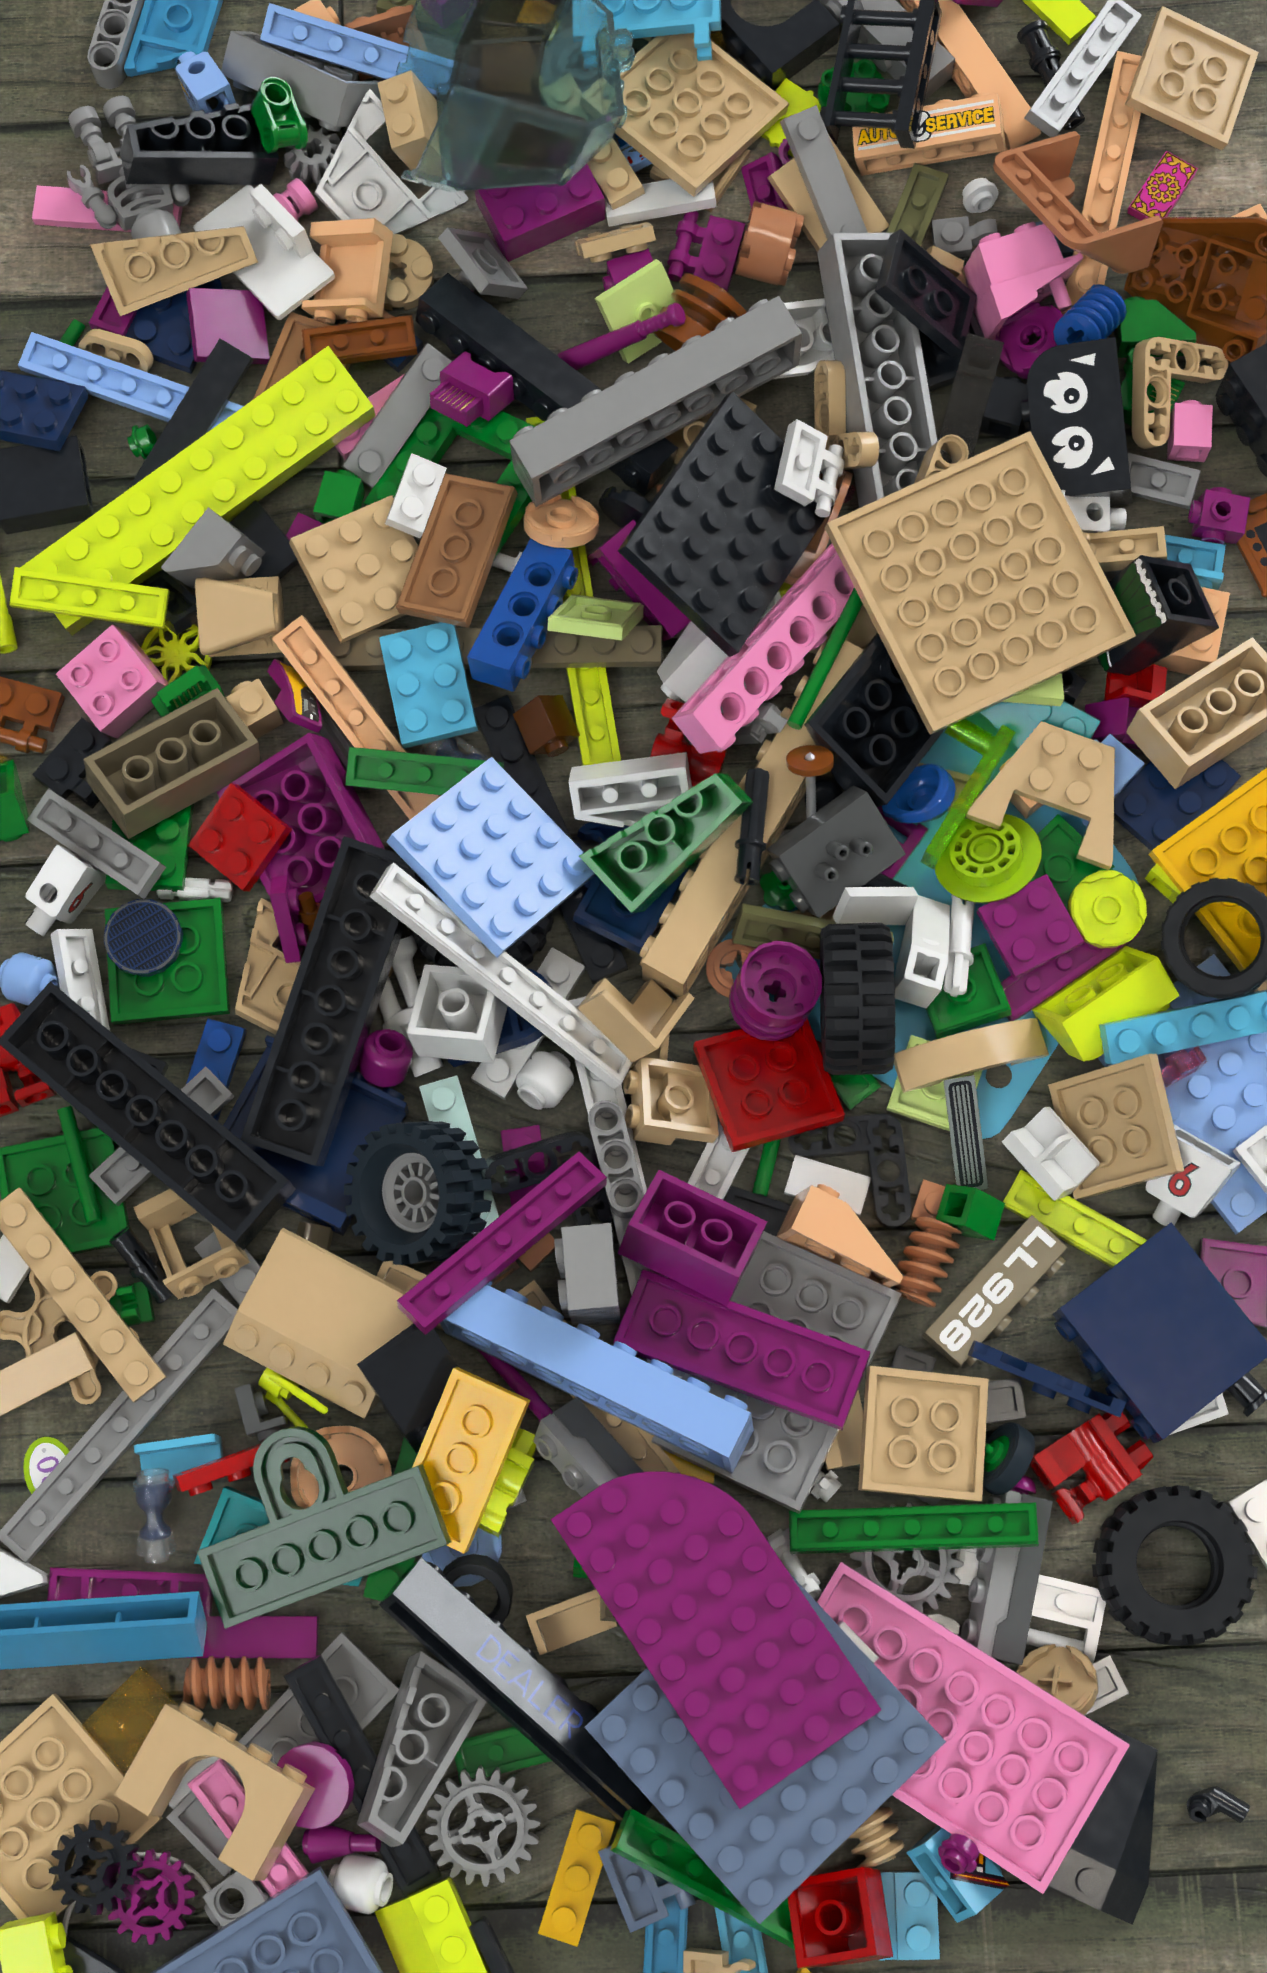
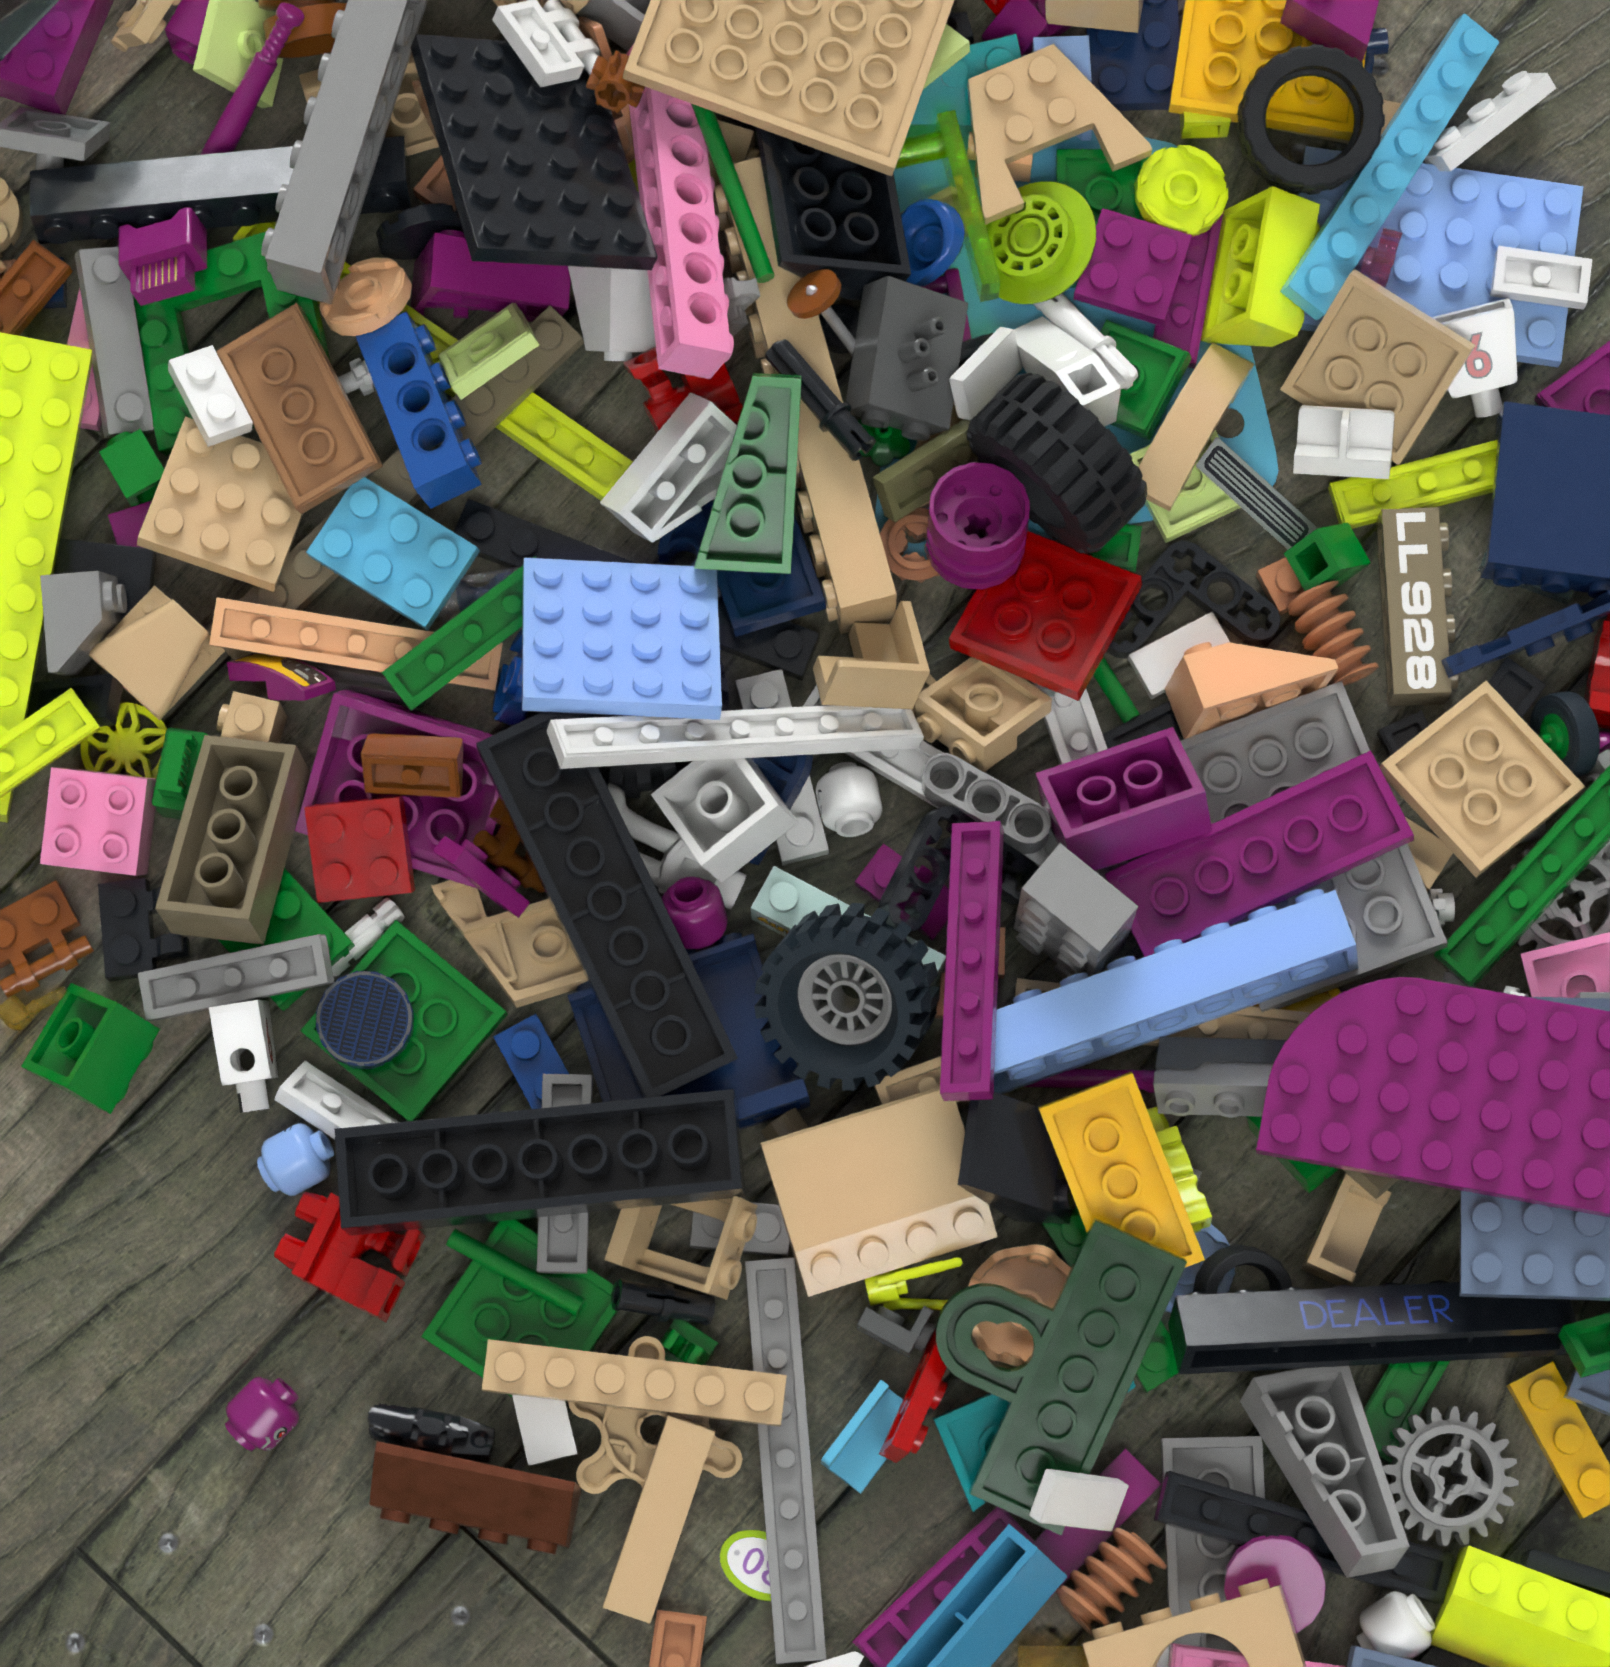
camera: 45 degrees left, 0 degrees up
clear piece [133,1468,177,1563] -> none
magenta cone [302,1825,381,1864] -> none
reddish brown brick [513,695,580,757] -> none
none -> dark orange slope [361,733,463,798]
none -> dark orange gear [586,51,645,113]
none -> white tile [1029,1469,1129,1532]

